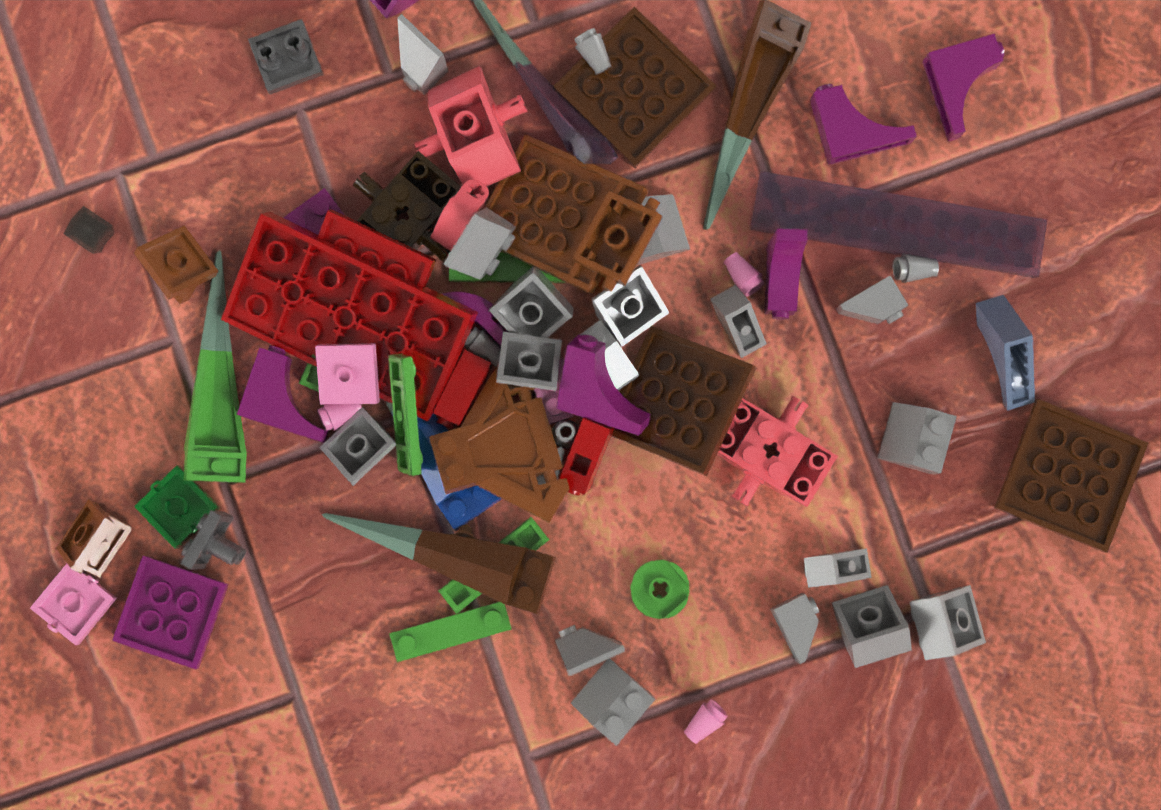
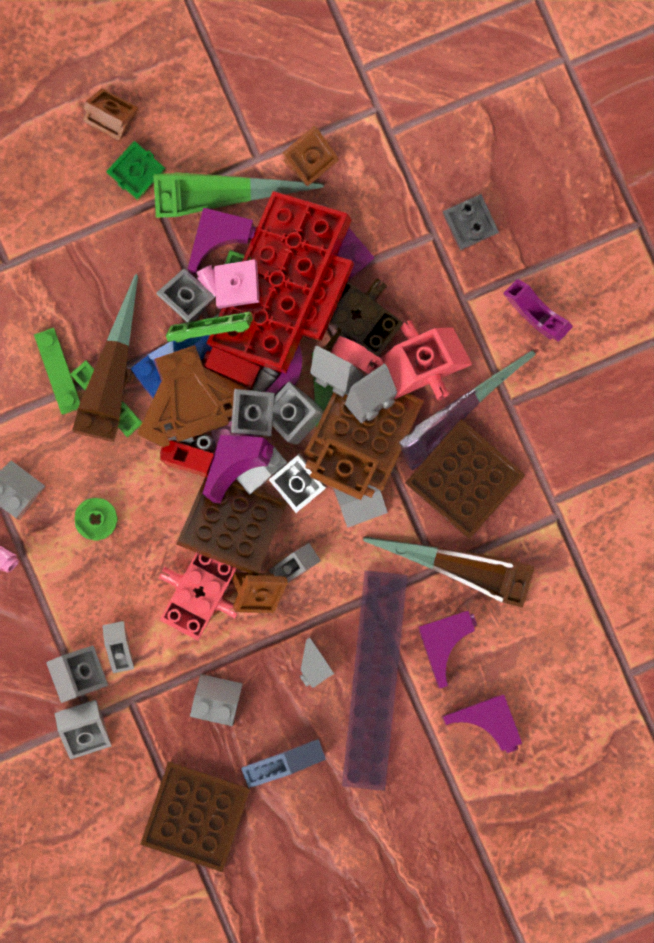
camera: 80 degrees right, 0 degrees up
bright pink plate [30,563,117,645] -> none
clear smoke piece [64,206,115,254] -> none
magenta plate [112,556,229,669] -> none
flat silver plate [180,510,247,569] -> none
slope [397,14,448,95] -> none
light grey slope [555,625,625,676] -> none
light grey cone [574,28,611,74] -> none
bright pink cone [724,252,764,297] -> none
magenta arch [764,228,808,320] -> none
light grey slope [770,593,819,664] -> none
light grey cone [893,254,939,283] -> none
none -> dark orange bracket [232,572,288,613]
none -> light grey slope [345,363,397,423]

